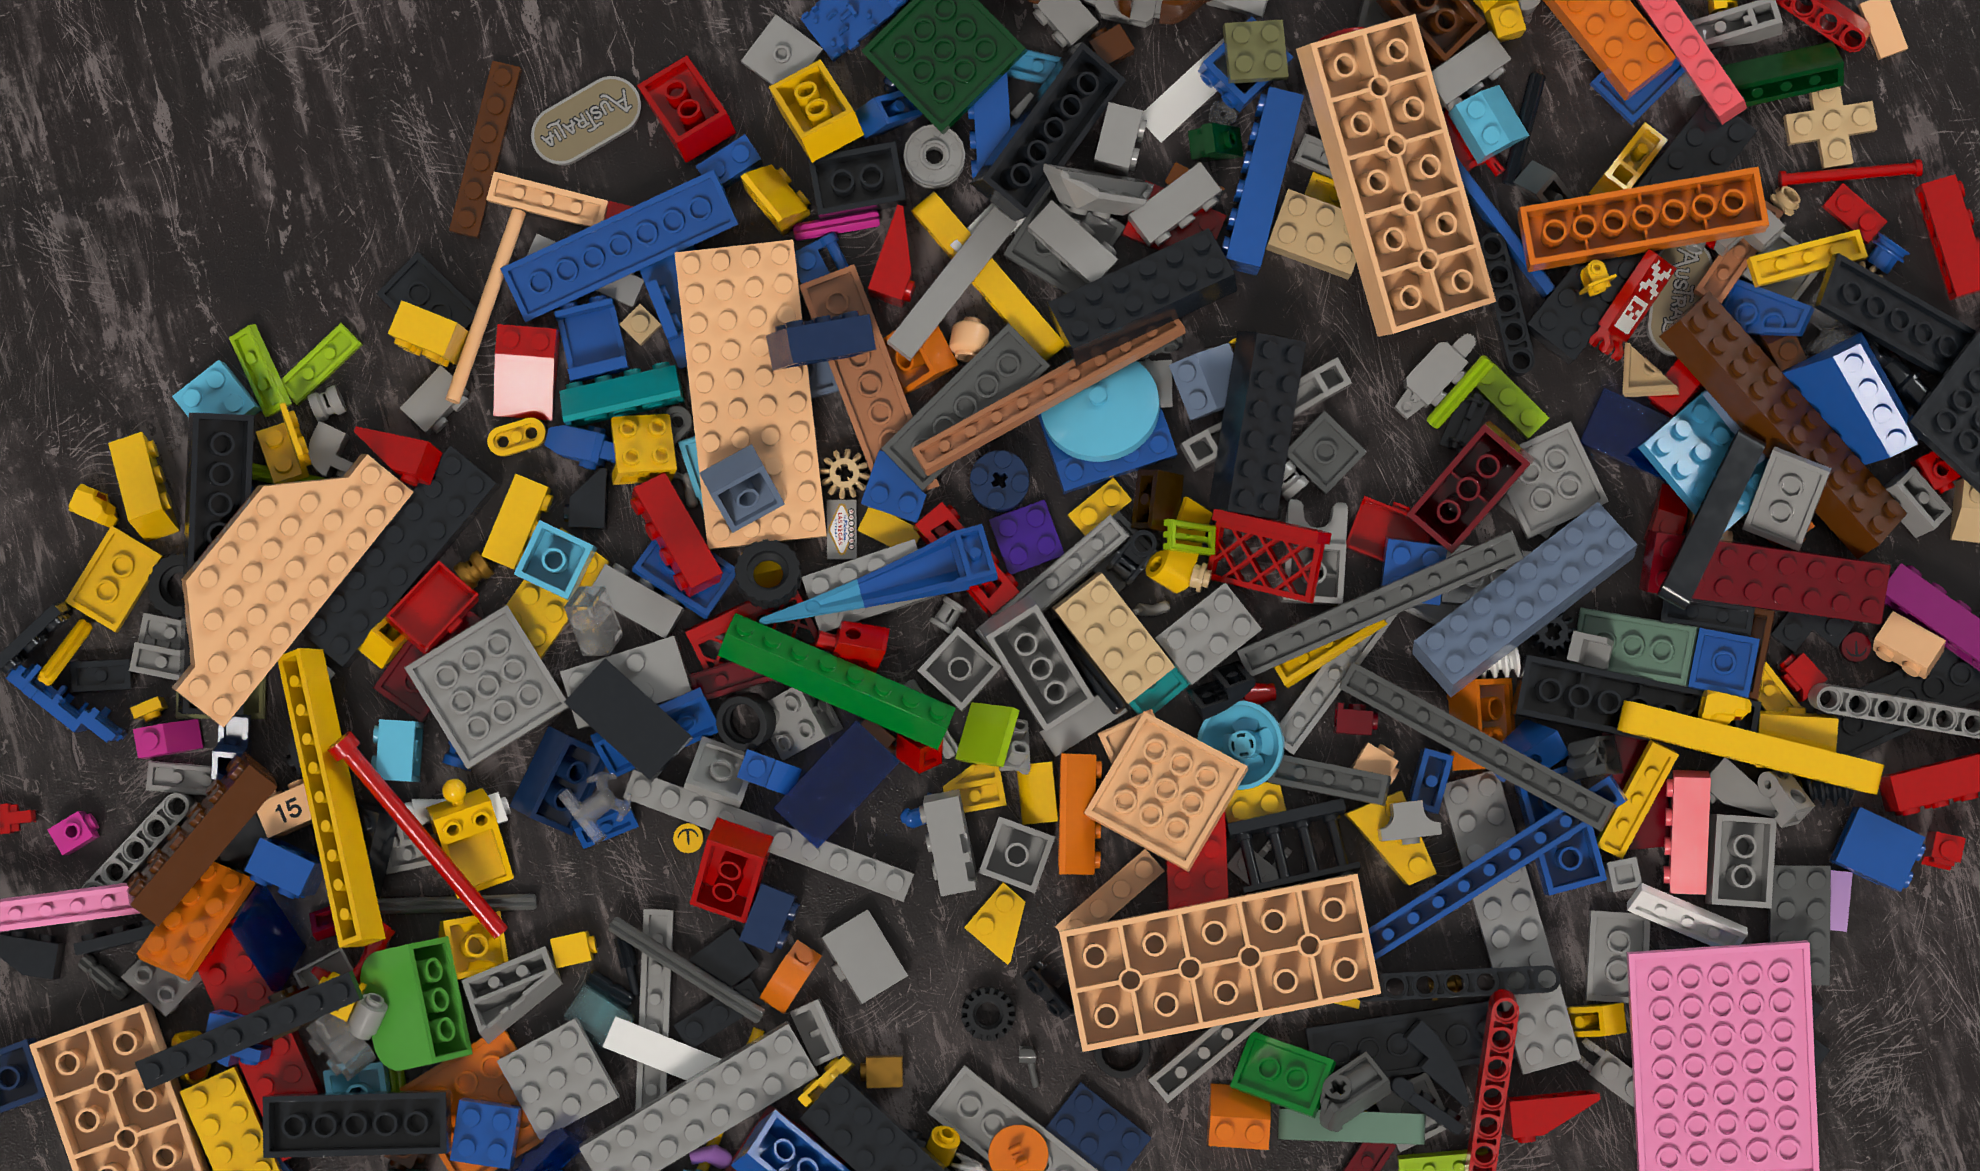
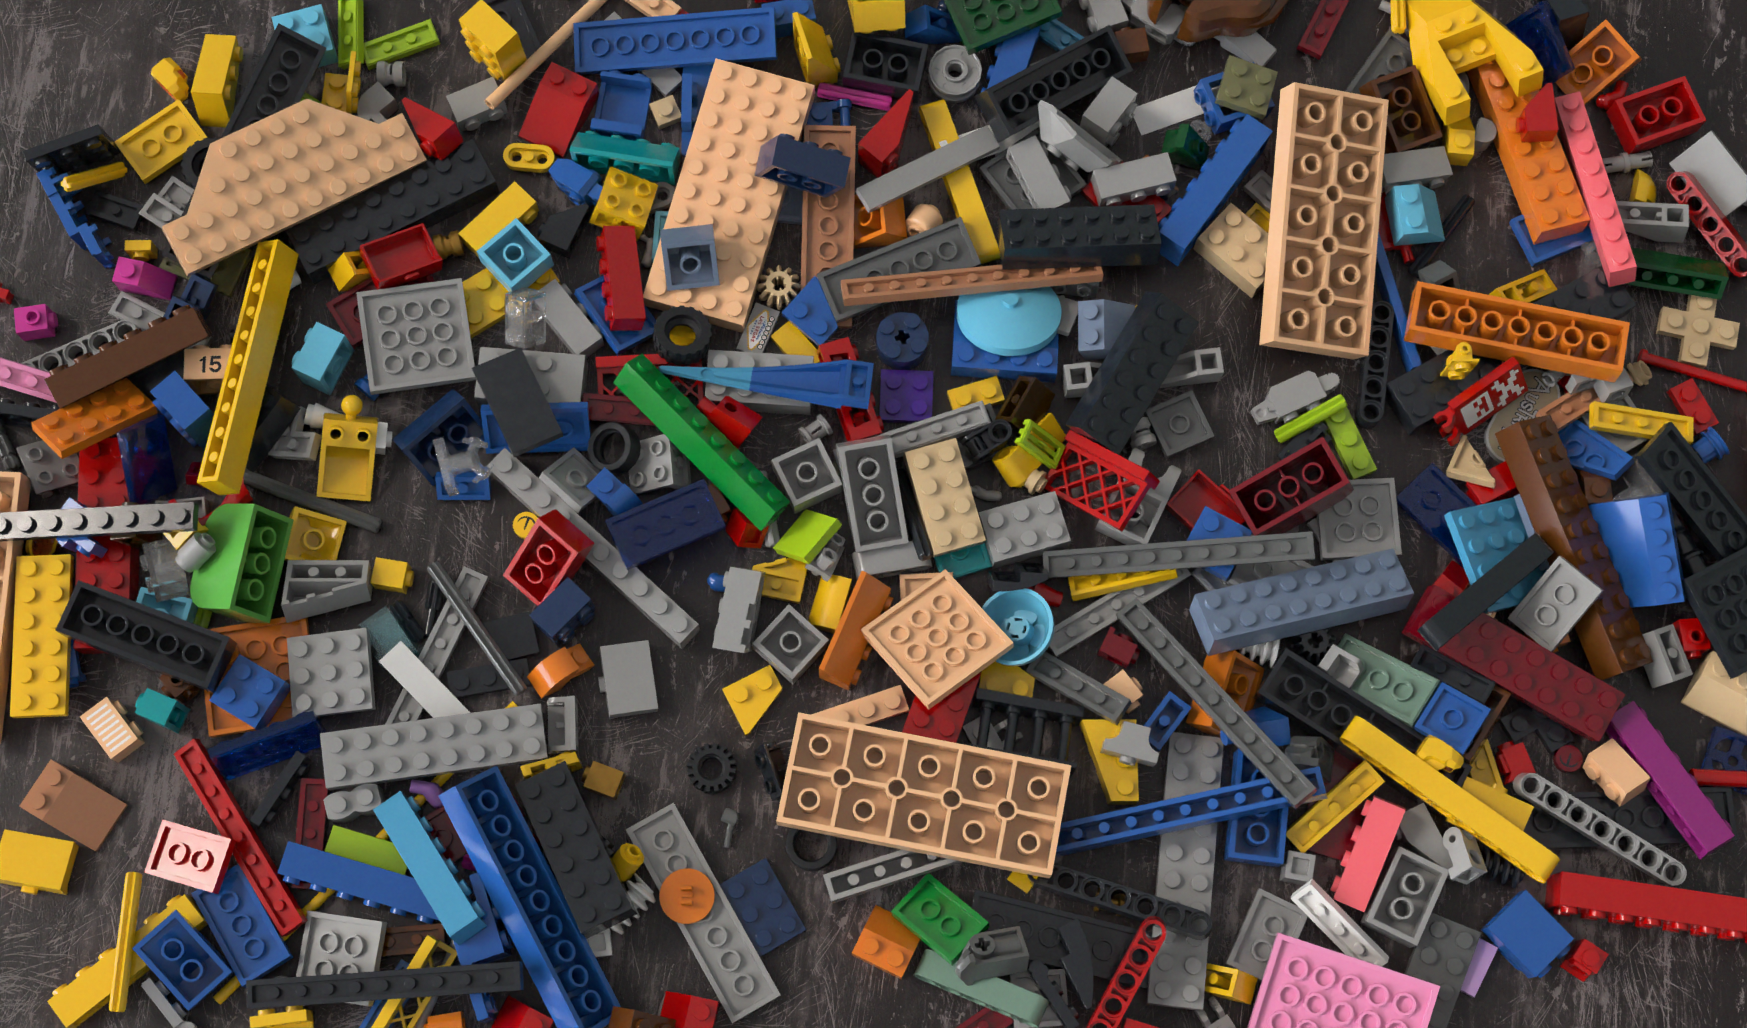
camera: 20 degrees right, 10 degrees down
red piece [327,731,508,939] -> none

